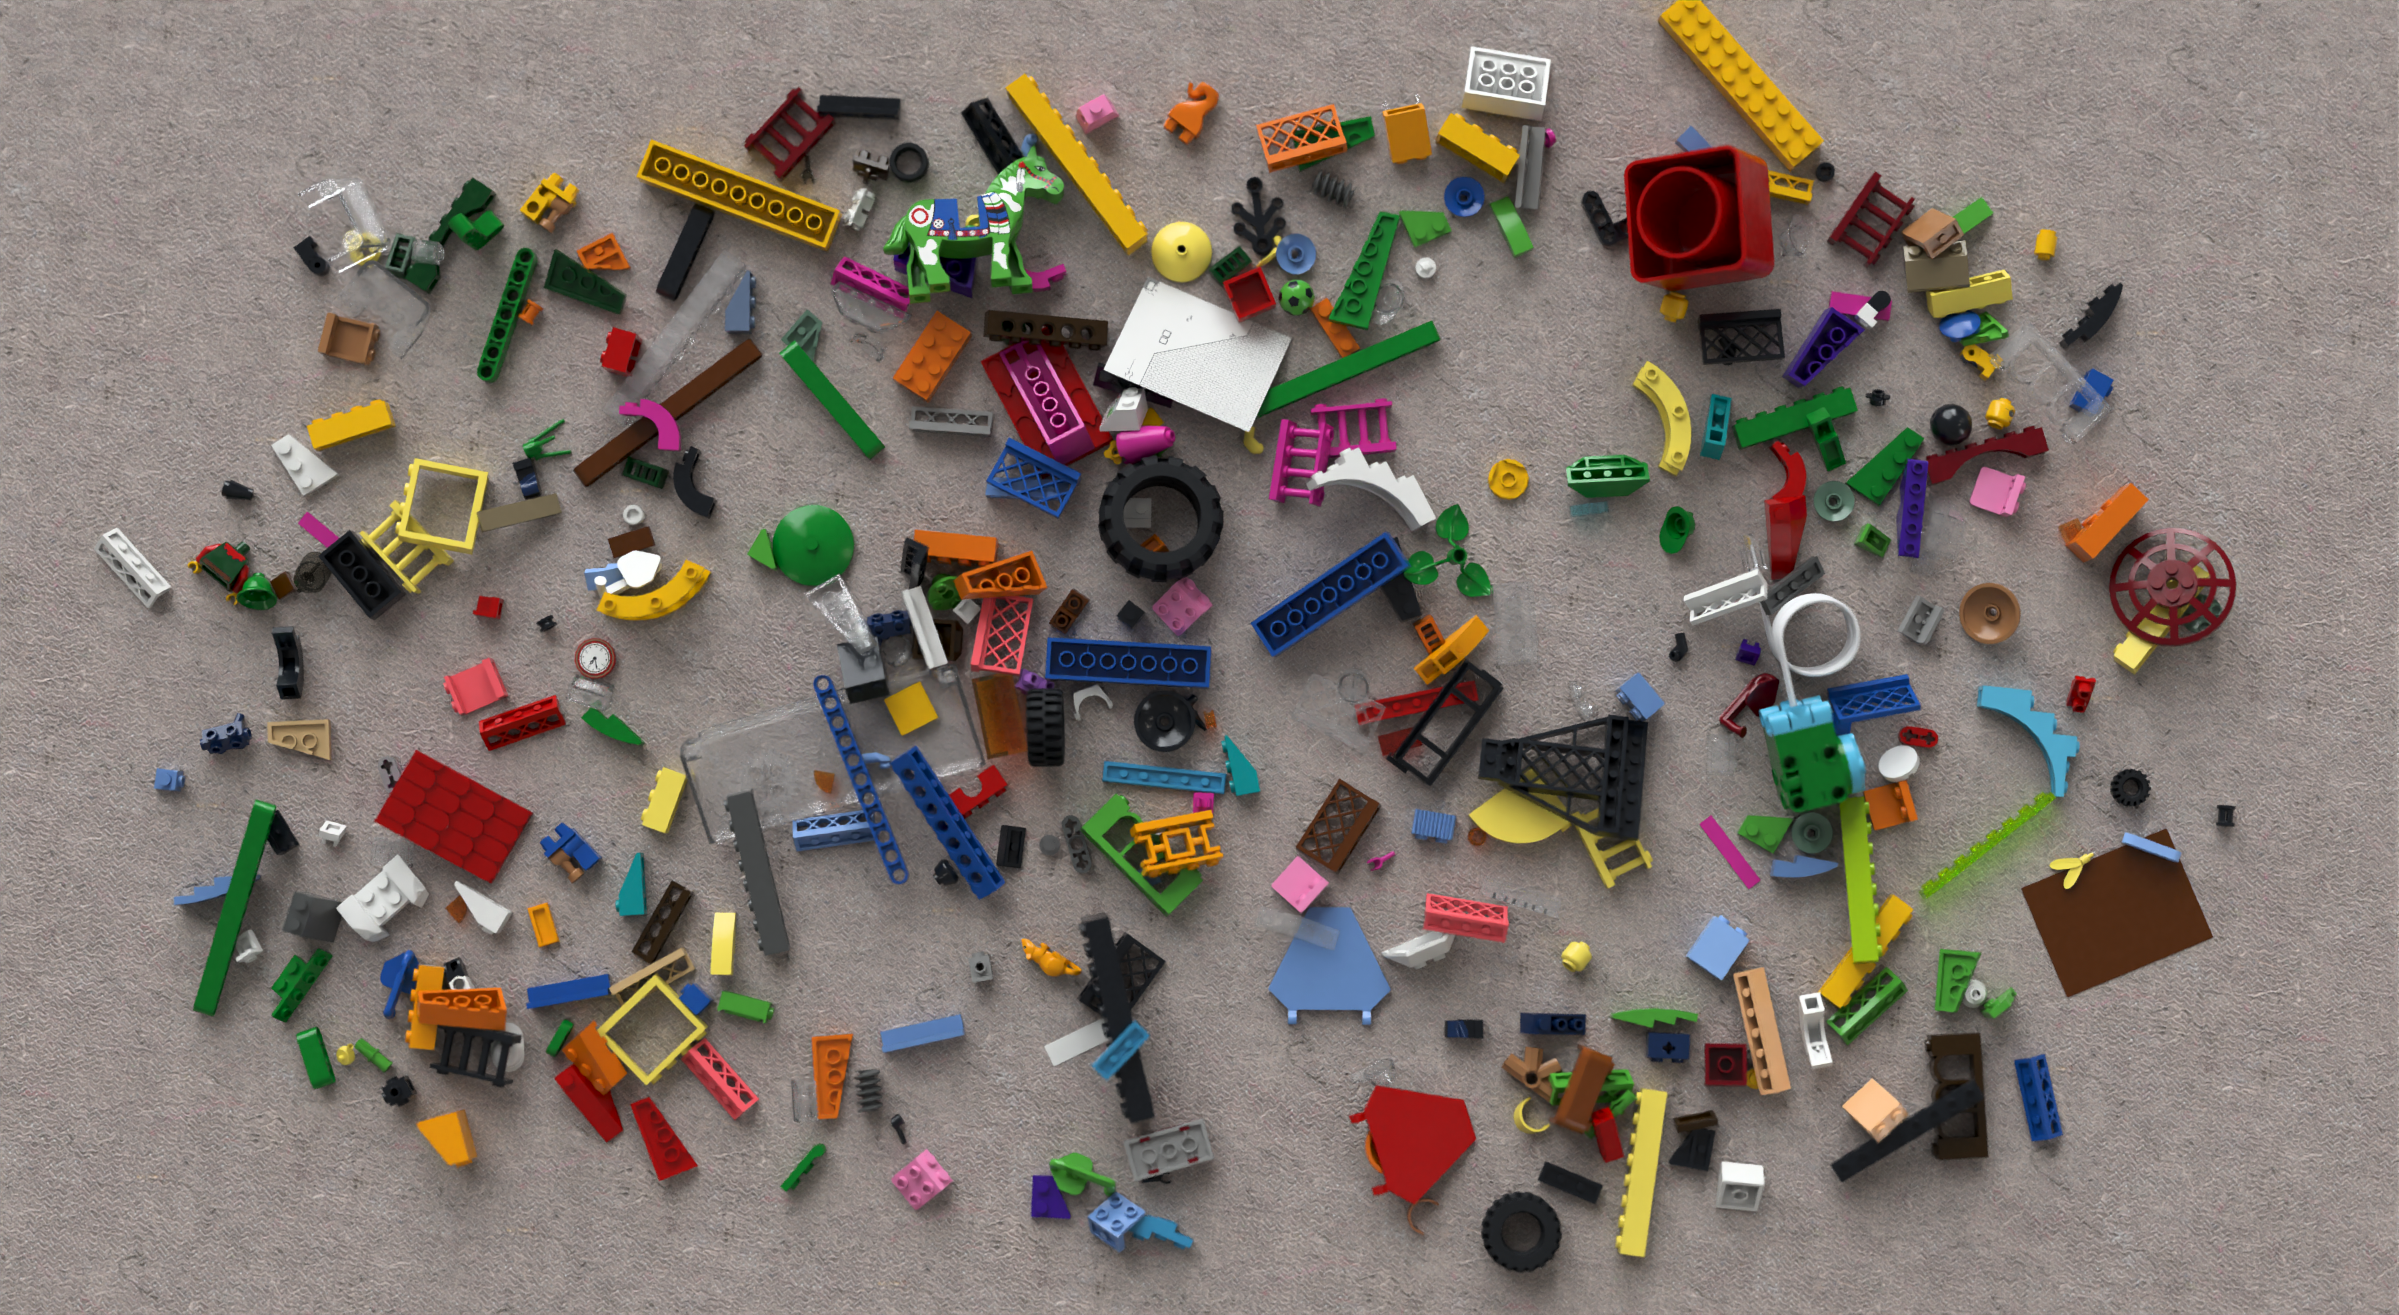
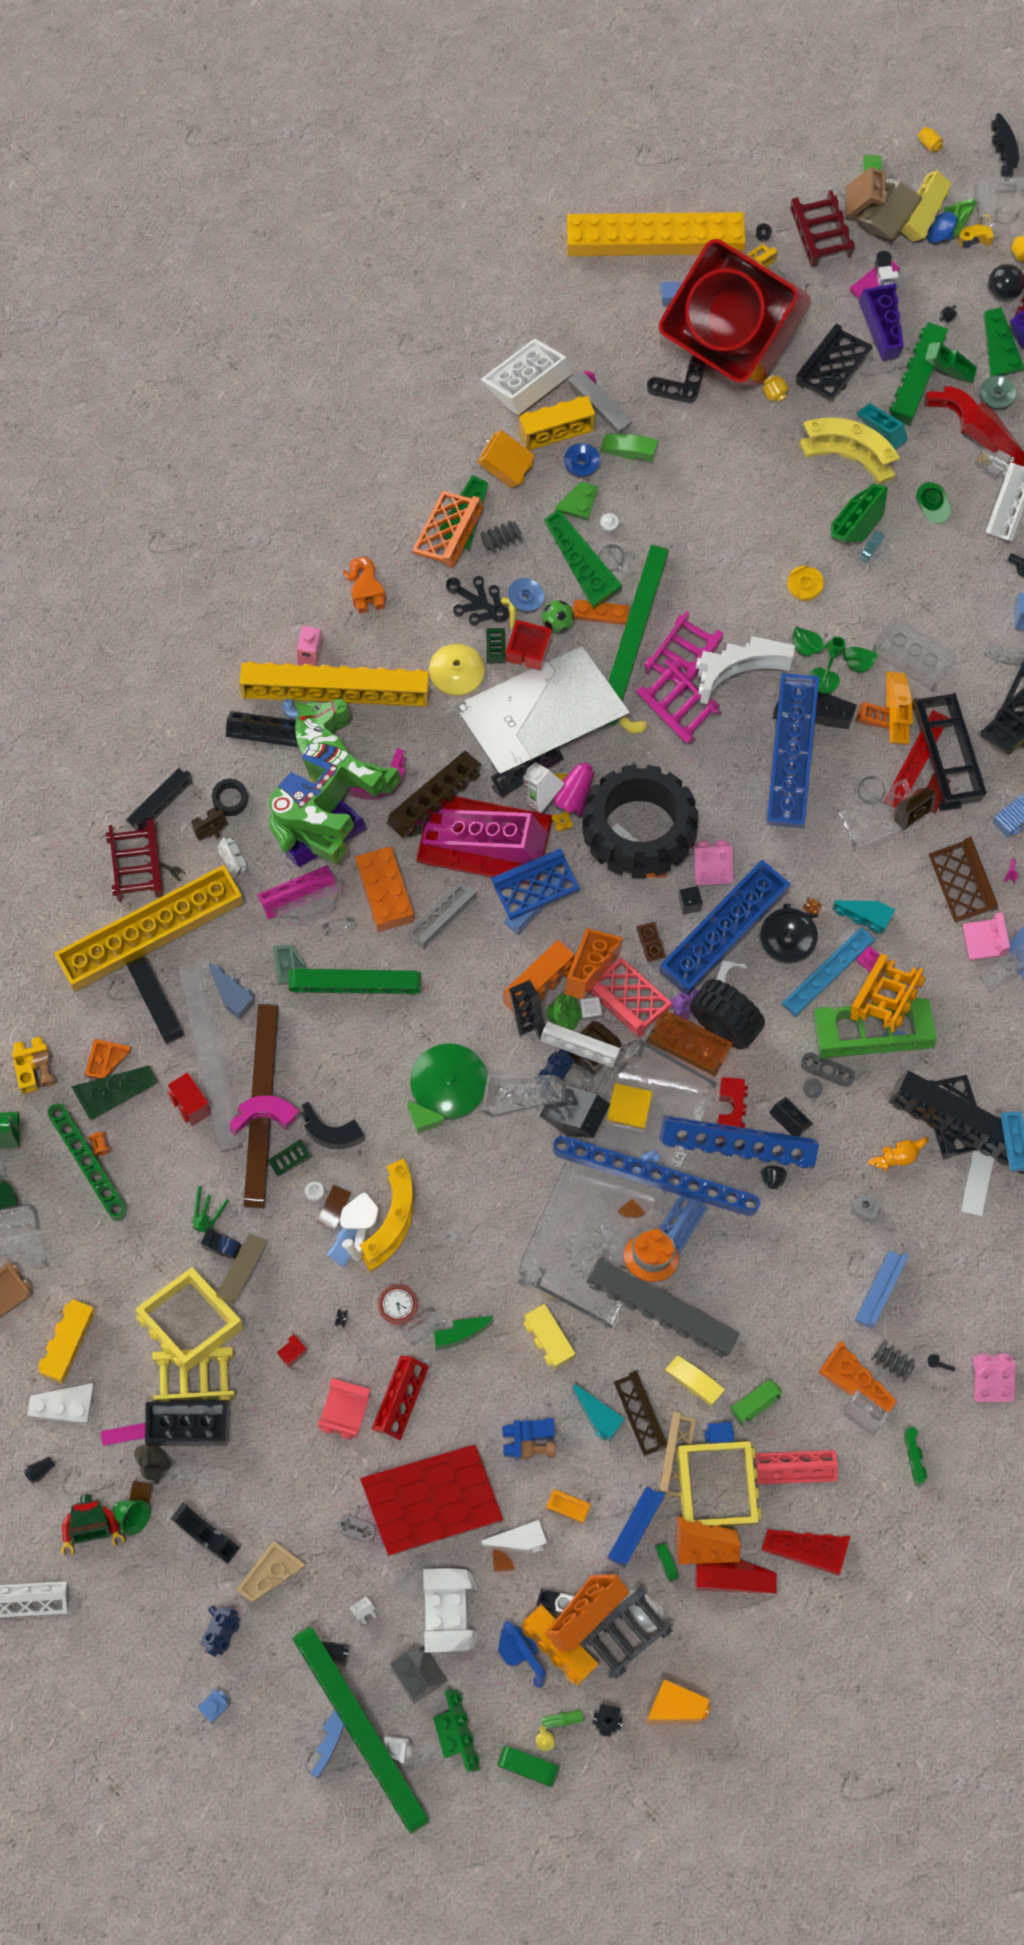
camera: 55 degrees left, 15 degrees down
none -> orange piece [624,1229,679,1282]
none -> dark brown slope [894,788,936,831]

